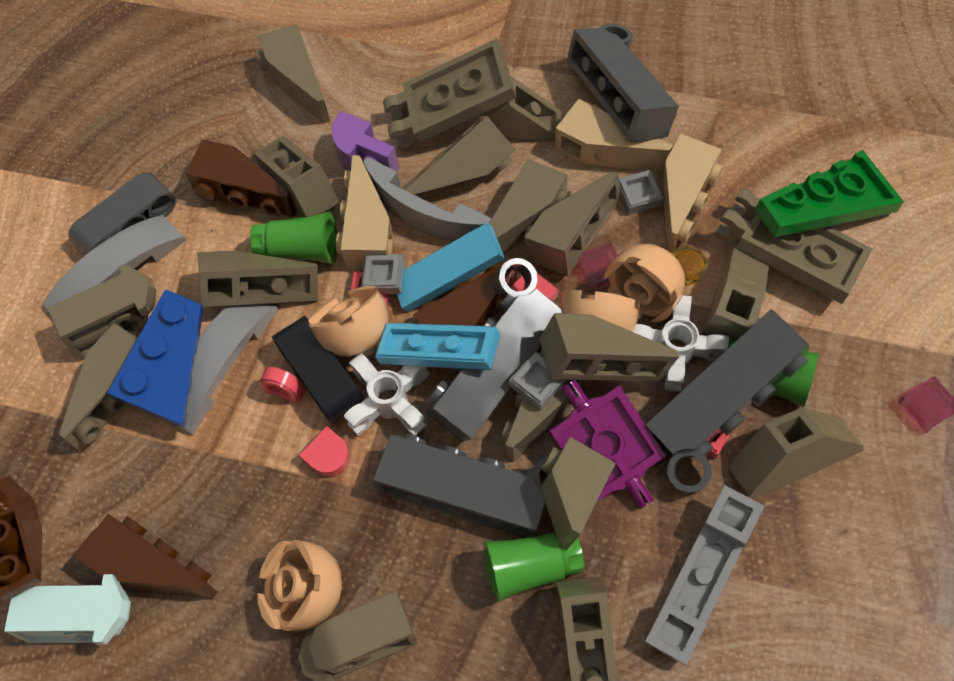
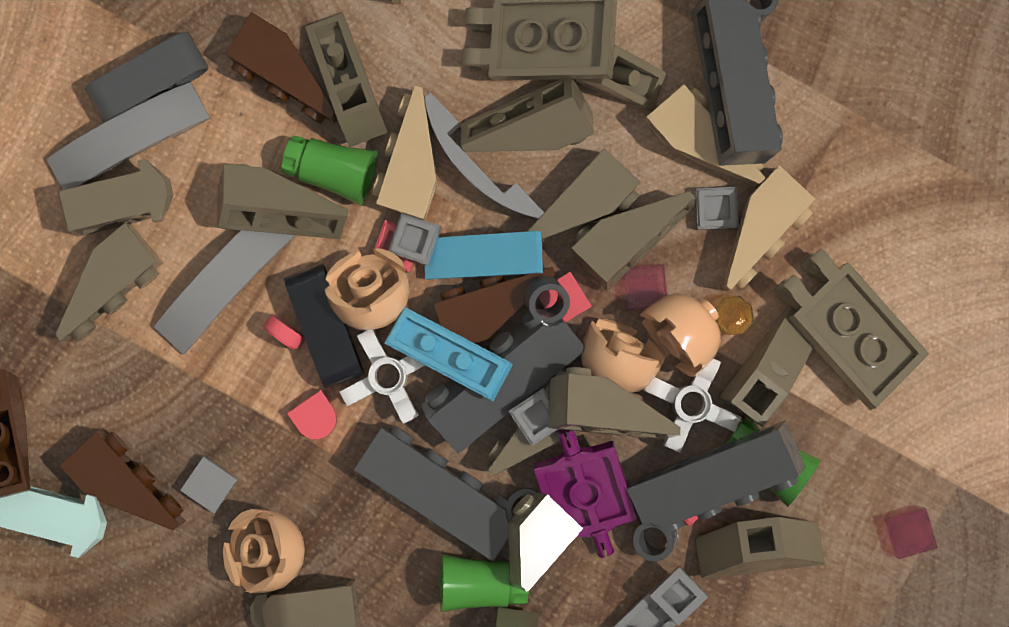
camera: 10 degrees right, 25 degrees up
blue wing [107,289,203,429] -> none
medium lavender brick [332,111,399,171] -> none
green wing [755,150,904,237] -> none
none -> light grey tile [180,456,239,514]

